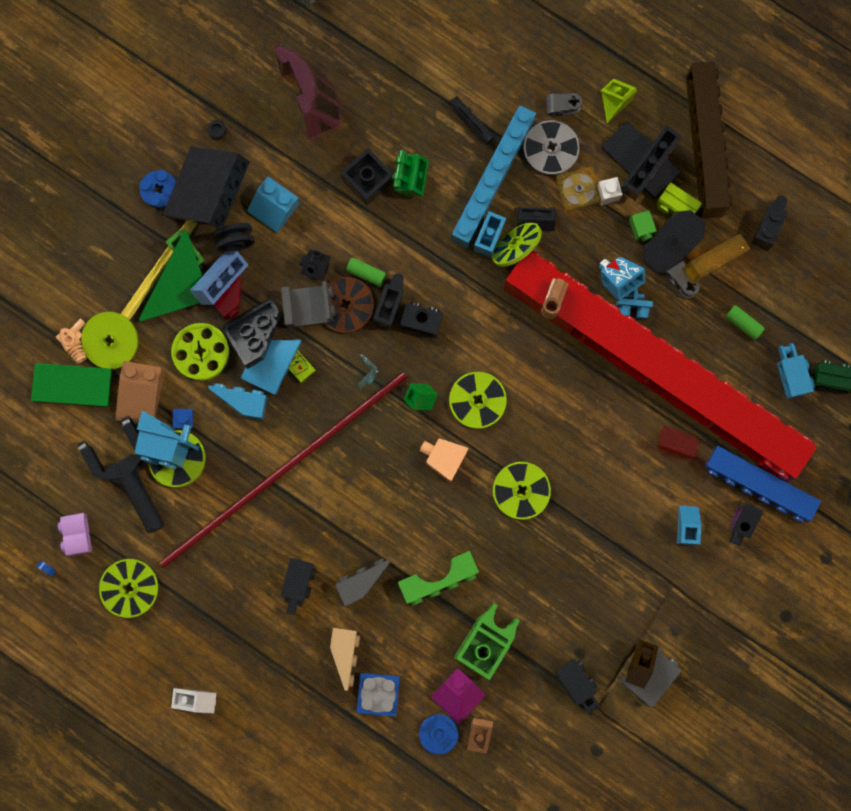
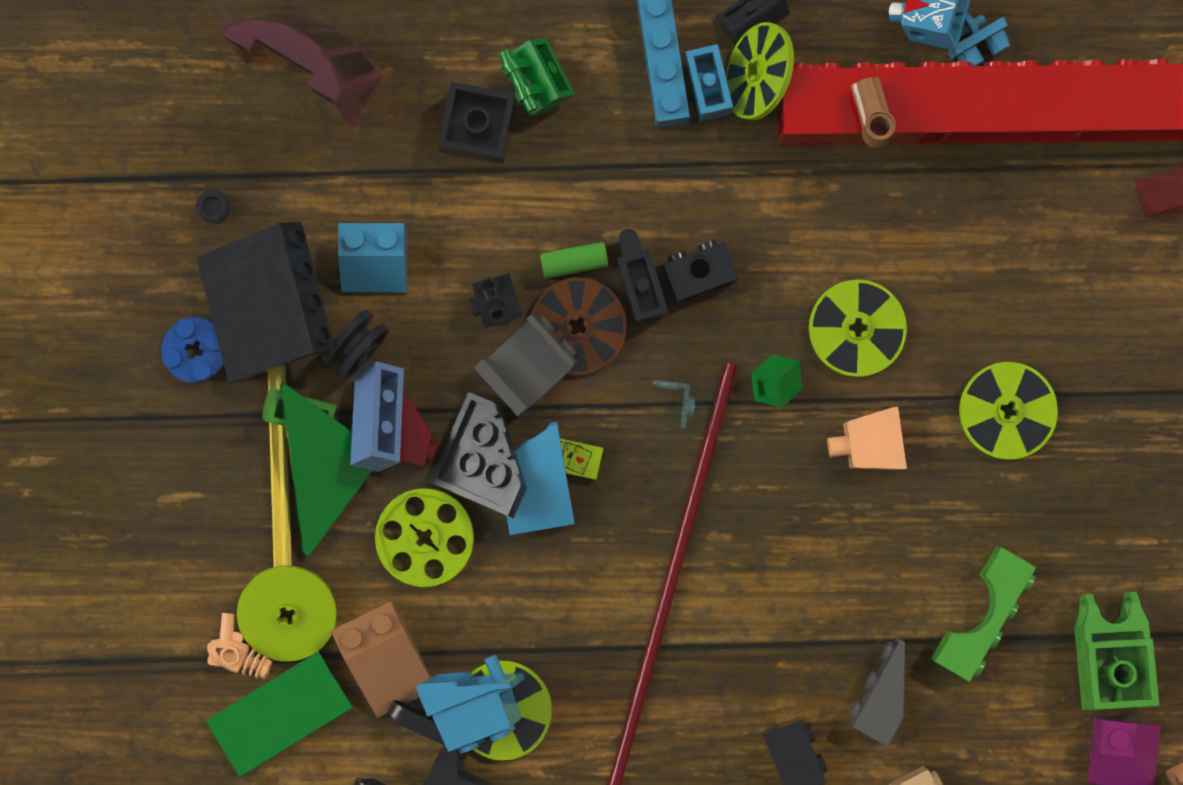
camera: 30 degrees left, 5 degrees up
blue plate [173,409,194,429] -> none
dark azure slope [209,384,268,421] -> none

